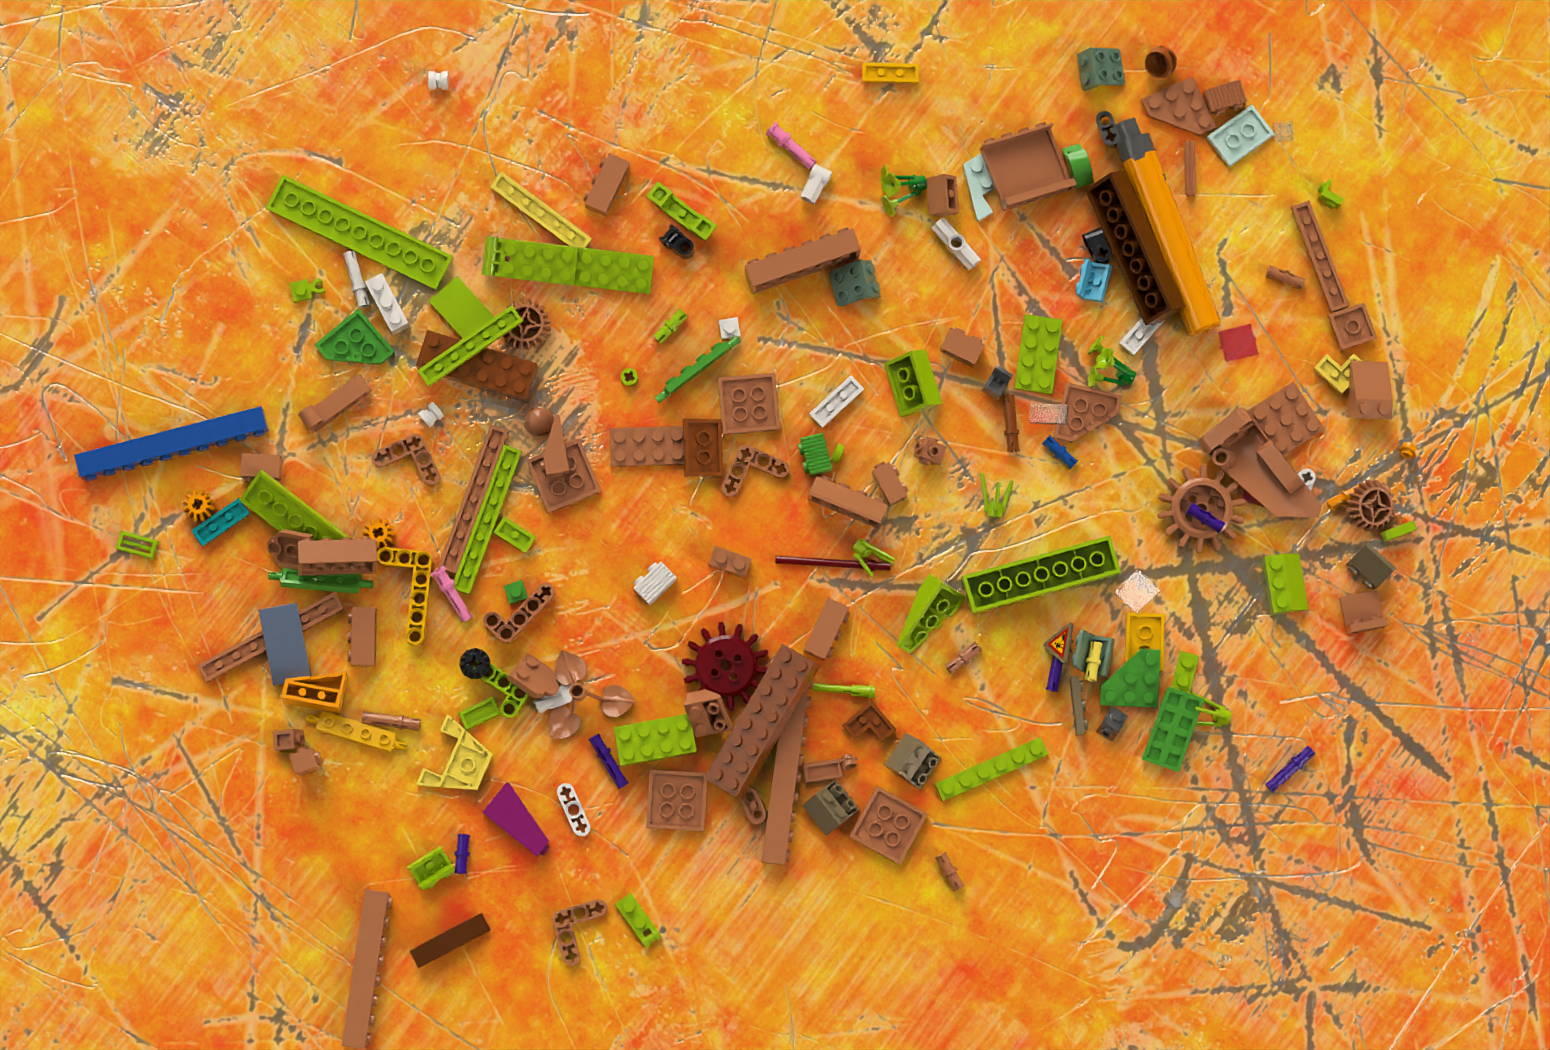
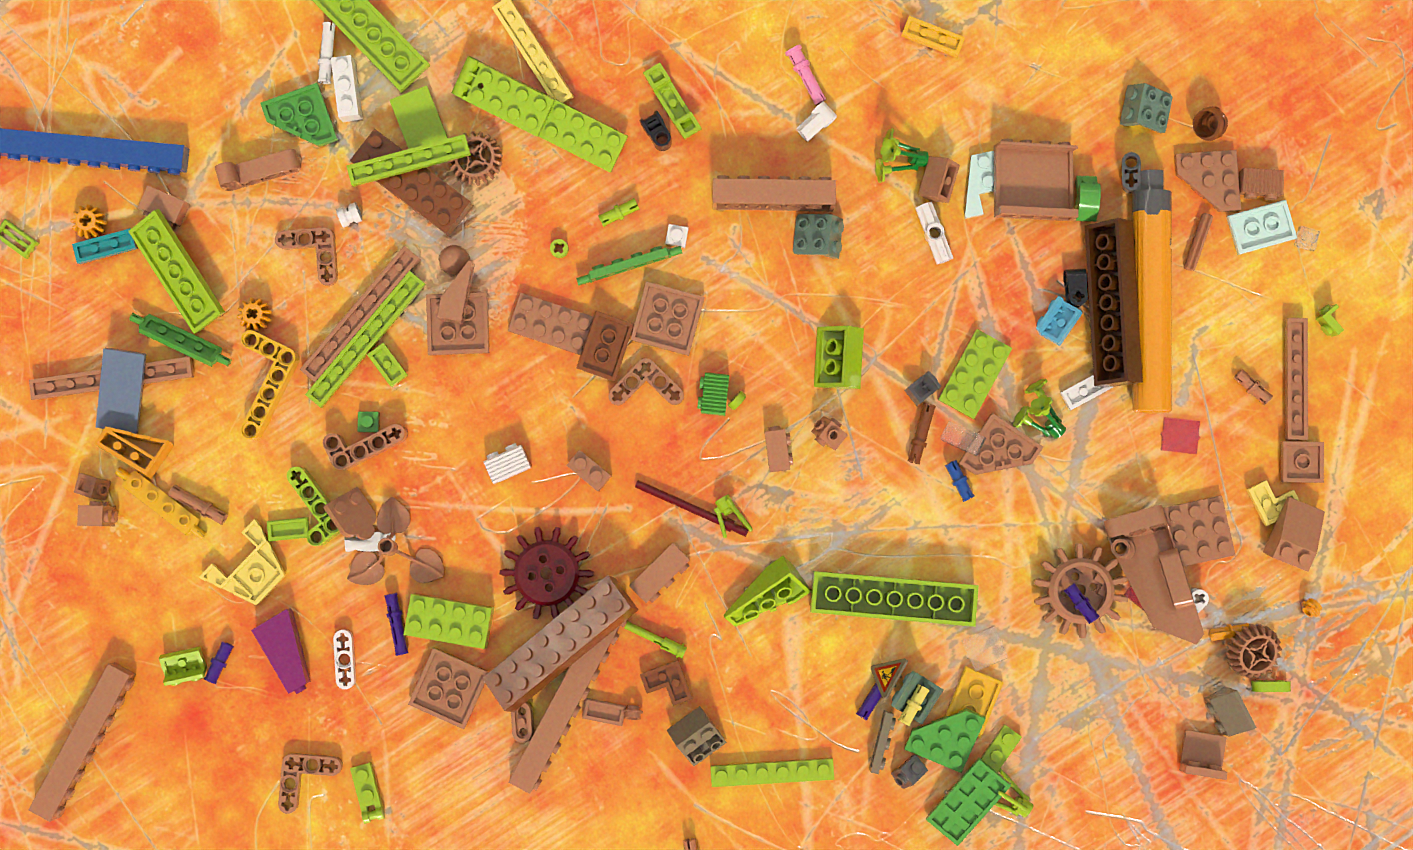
camera: 30 degrees right, 5 degrees up
nougat plate [267,529,313,570] -> none
lime plate [289,279,325,303] -> none
nougat slope [298,537,377,576] -> none
nougat brick [348,607,377,667] -> none
reddish brown slope [409,913,491,968] -> none
bright pink pin [430,566,472,622] -> none
black gear [459,648,490,679] -> none
nougat brick [583,153,630,217] -> none
nougat slope [684,689,733,737] -> none
dark tan slope [802,779,860,836] -> none
nougat slope [808,475,888,529] -> none
white plate [809,375,864,428] -> none
nougat plate [849,786,928,865] -> none
nougat brick [940,327,985,368] -> none
nougat pin [945,641,982,674] -> none
lime plant [980,473,1013,518] -> none
lime slope [1261,553,1309,616] -> none

